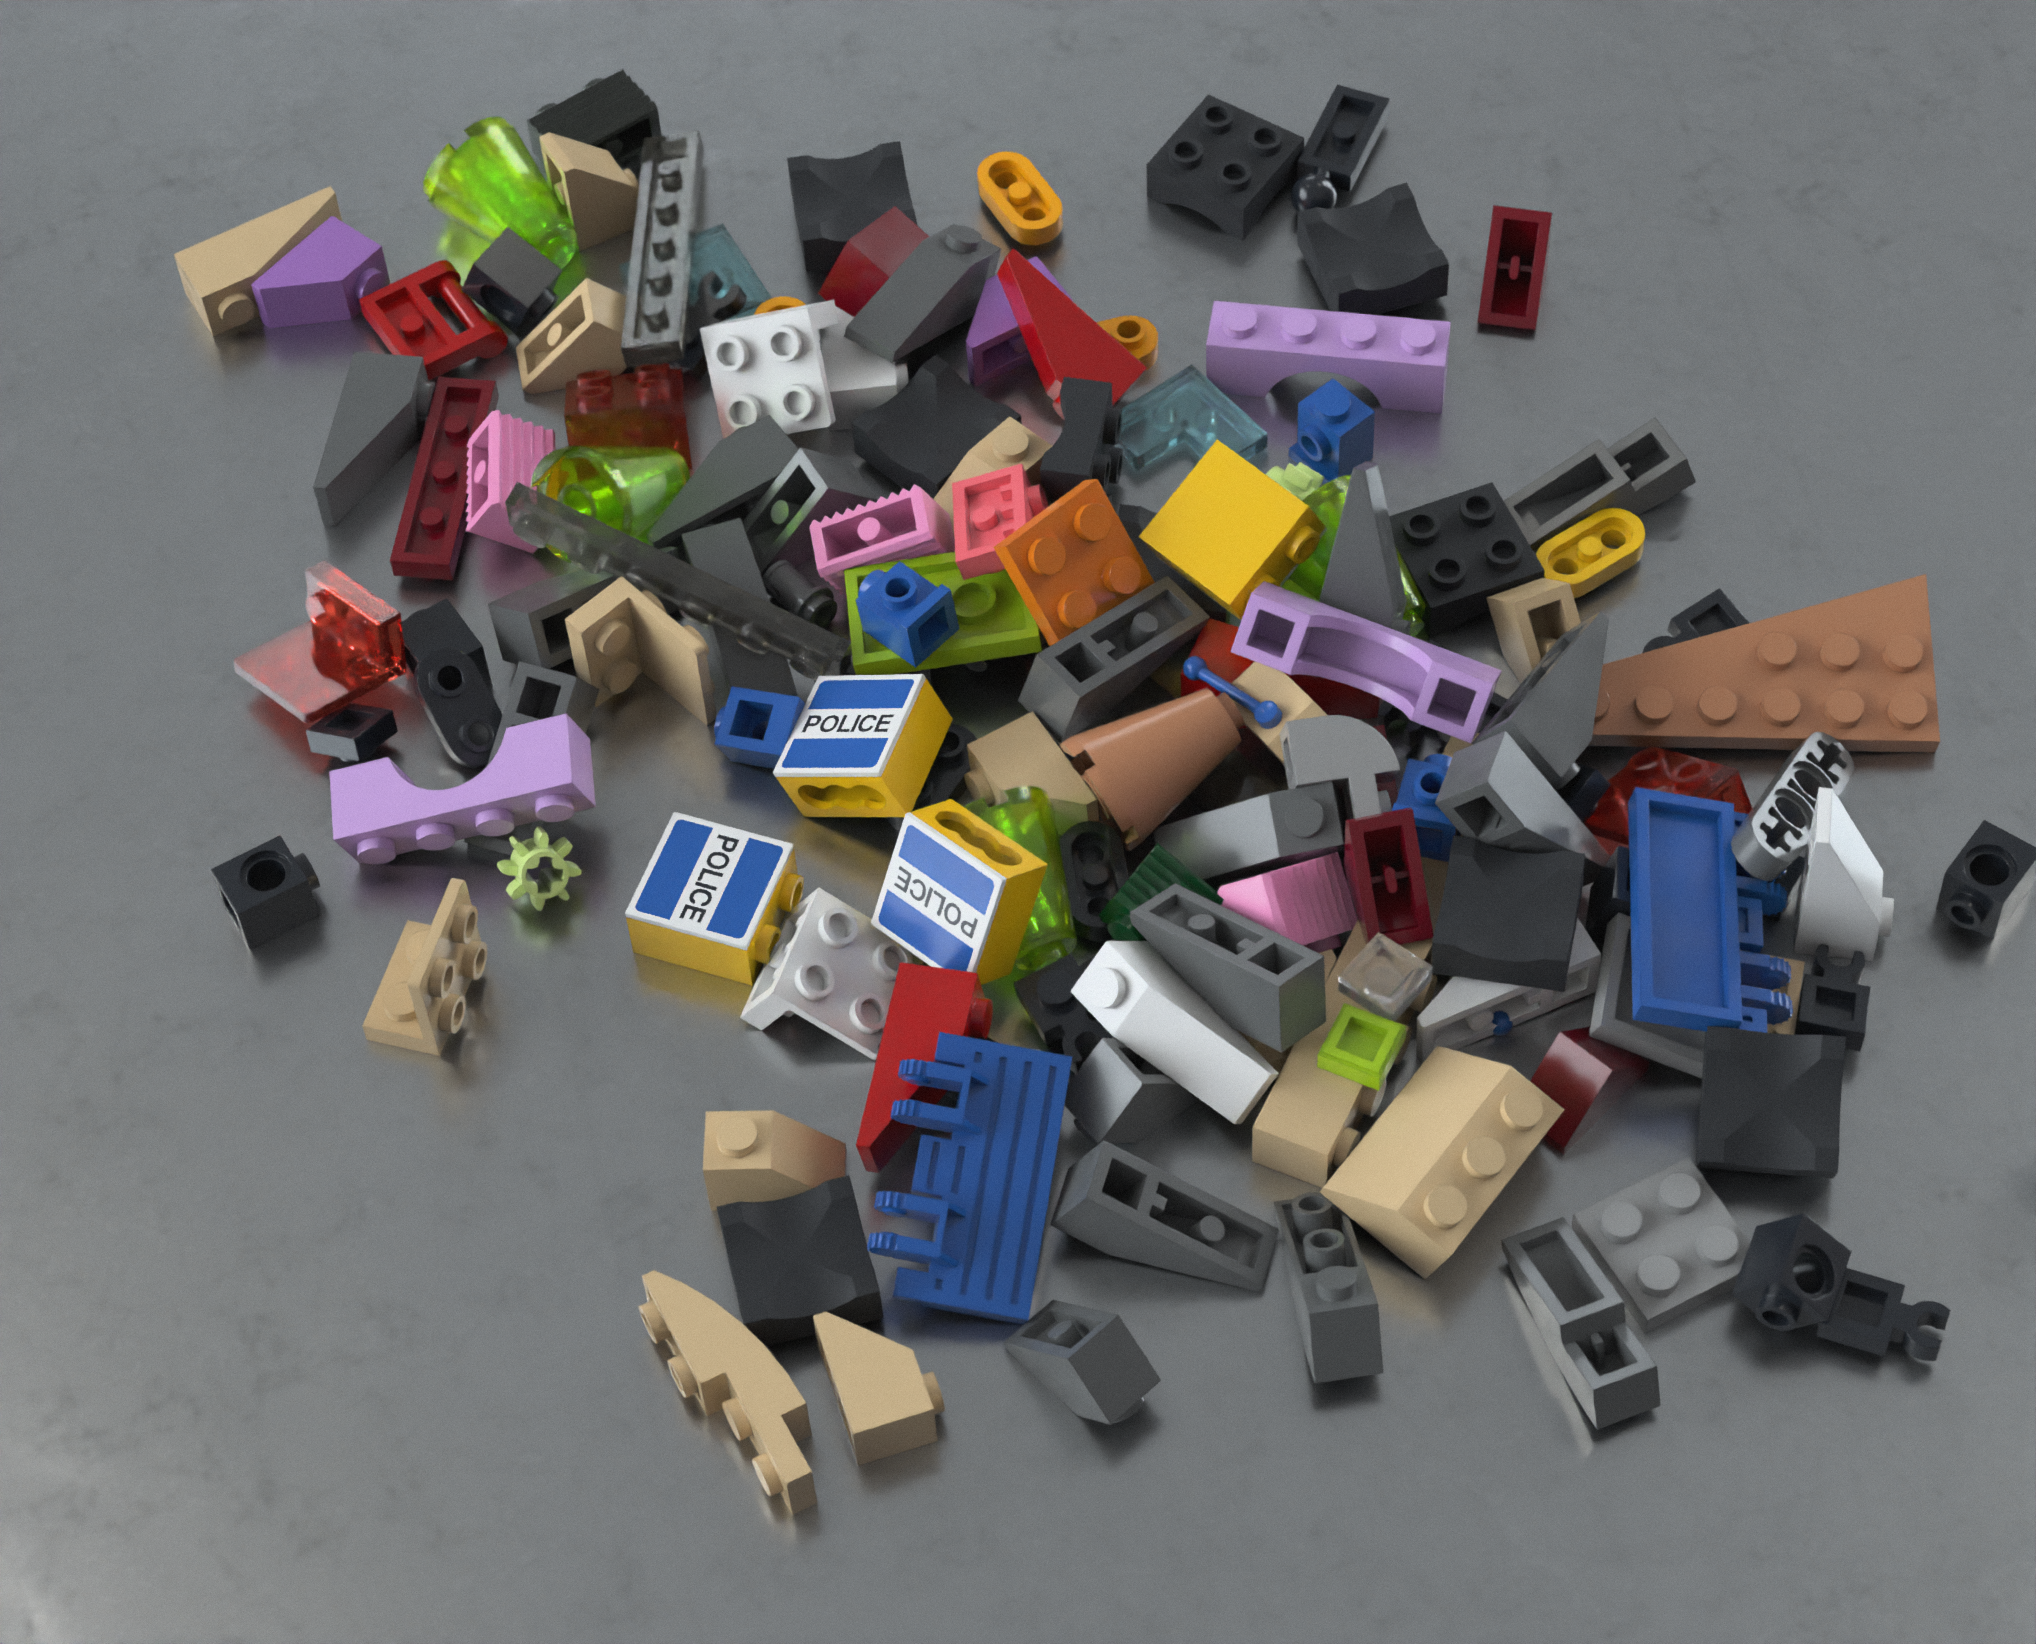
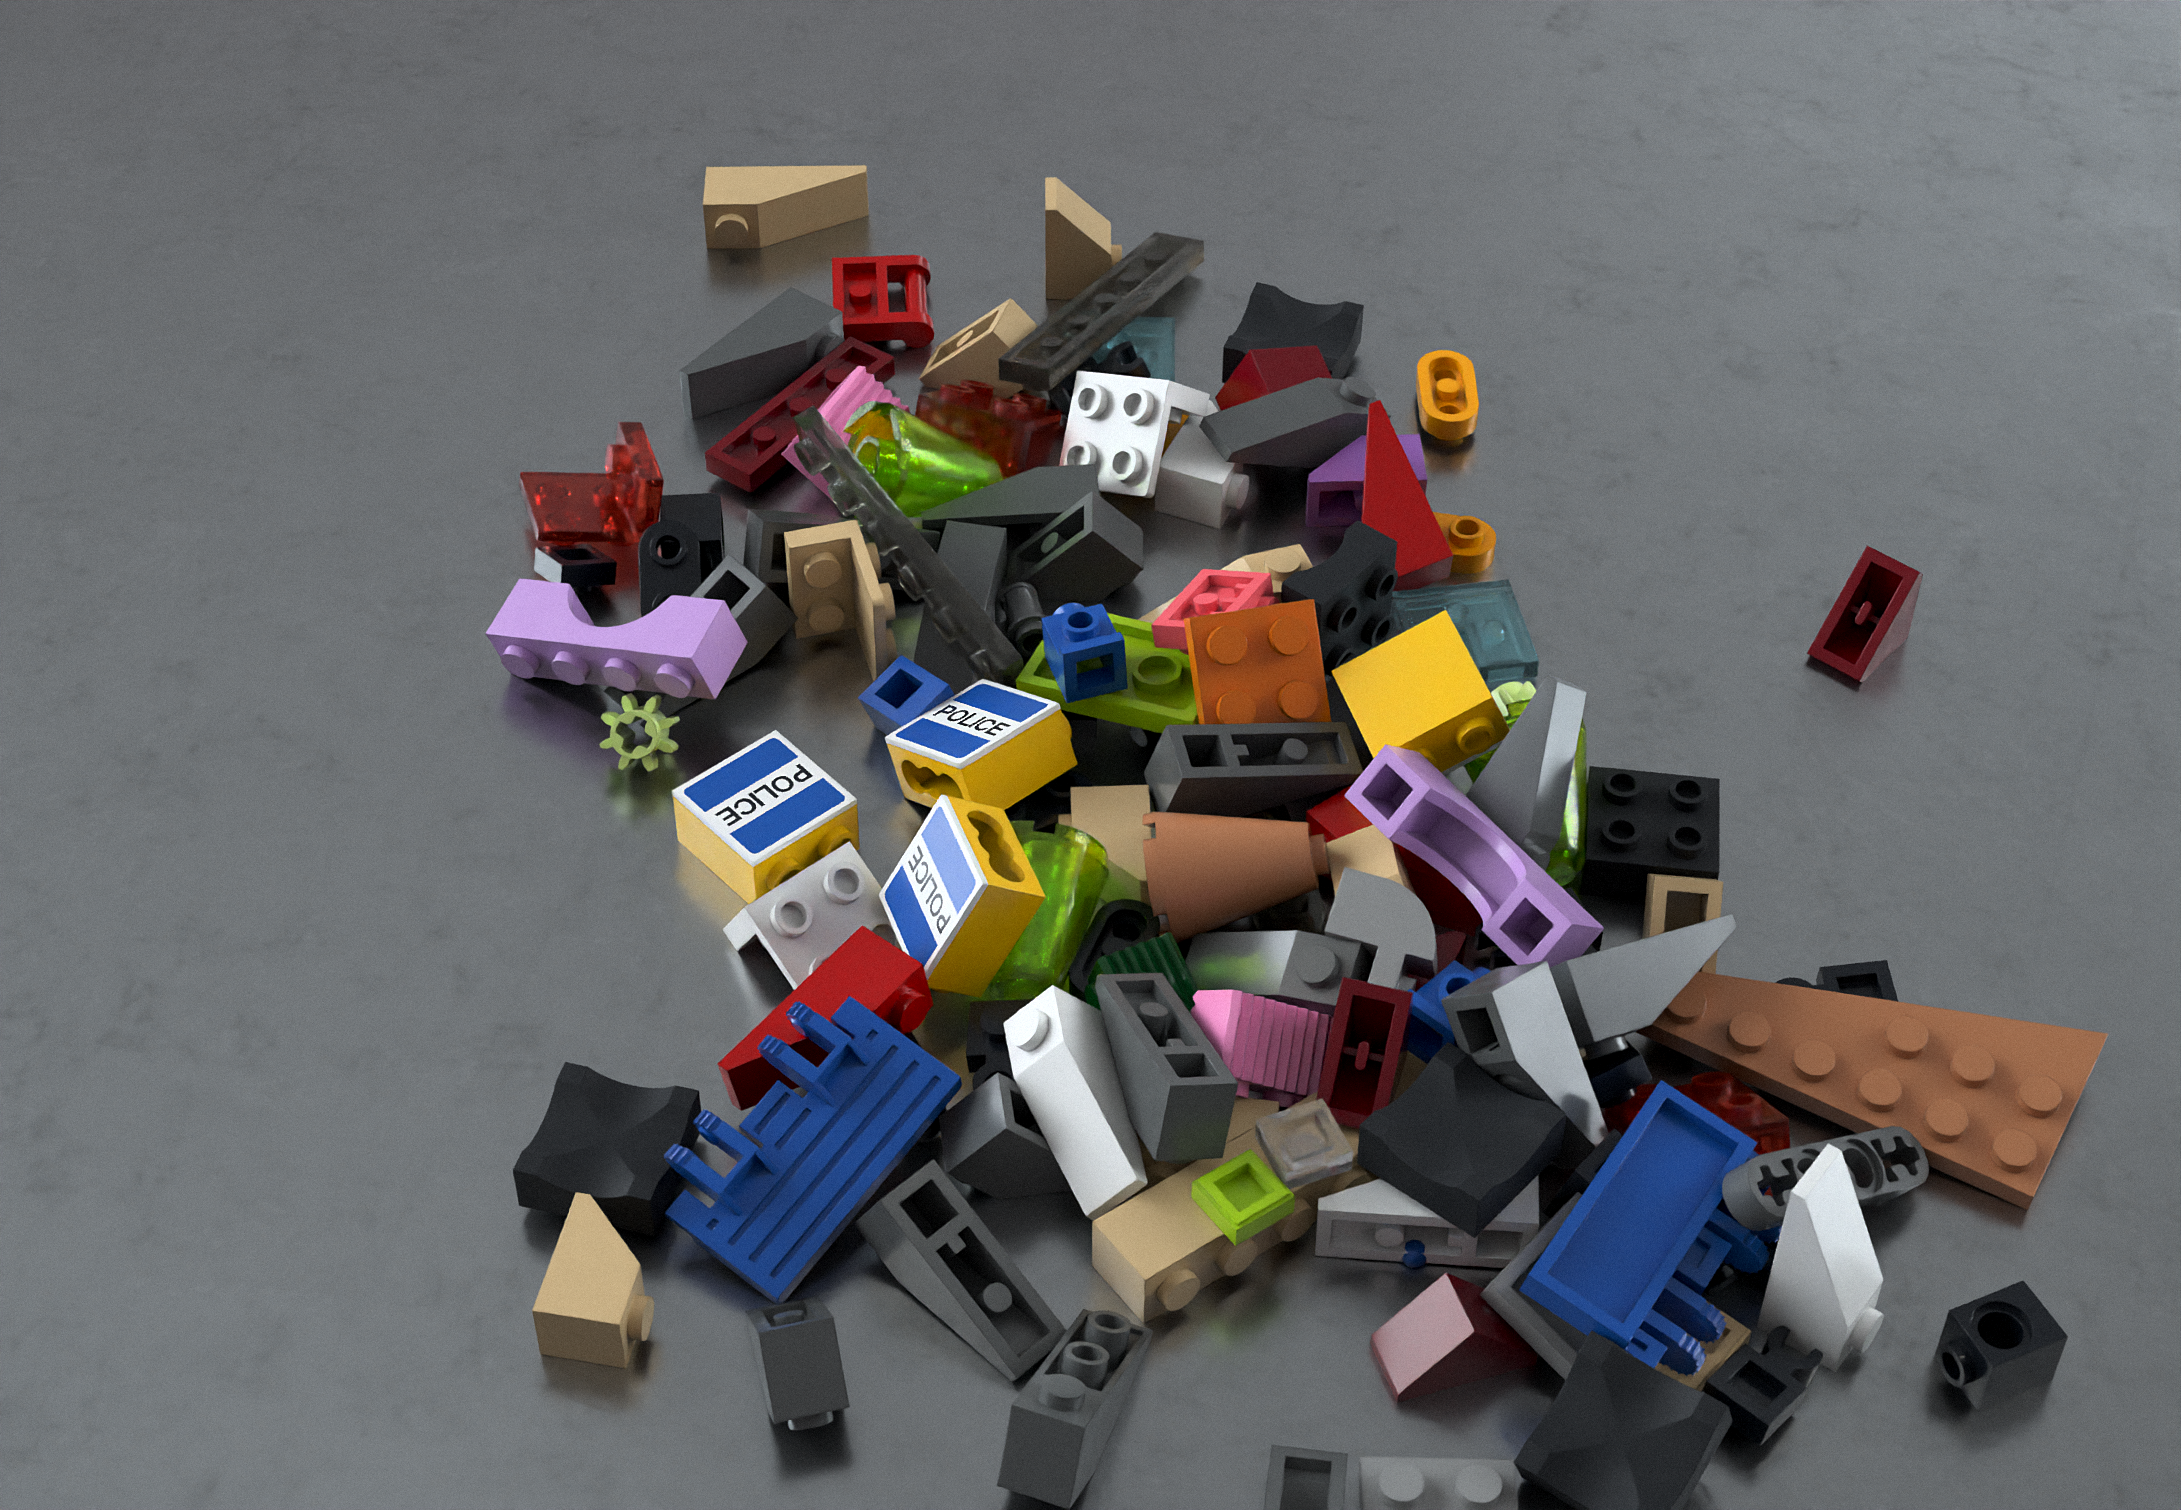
camera: 25 degrees right, 10 degrees down
black brick [211,835,320,950] -> none
medium lavender slope [251,216,391,328] -> none
tan bracket [362,878,487,1056] -> none
clear neon green cone [423,116,577,269] -> none
black brick [461,227,562,334] -> none
pearl dark grey brick [526,69,663,166] -> none
tan slope [638,1270,818,1515] -> none
tan slope [703,1110,847,1211] -> none
bright pink brick [809,484,955,599] -> none
black brick [851,354,1021,499] -> none
black brick [1146,94,1305,241] -> none
blue hinge [1183,656,1282,729] -> none
lavender arch [1206,301,1451,414] -> none
blue brick [1288,378,1375,490] -> none
black plate [1291,84,1390,213] -> none
black brick [1297,183,1449,315] -> none
tan slope [1320,1046,1564,1279] -> none
dark grey slope [1504,417,1696,552] -> none
yellow plate [1536,508,1645,599] -> none

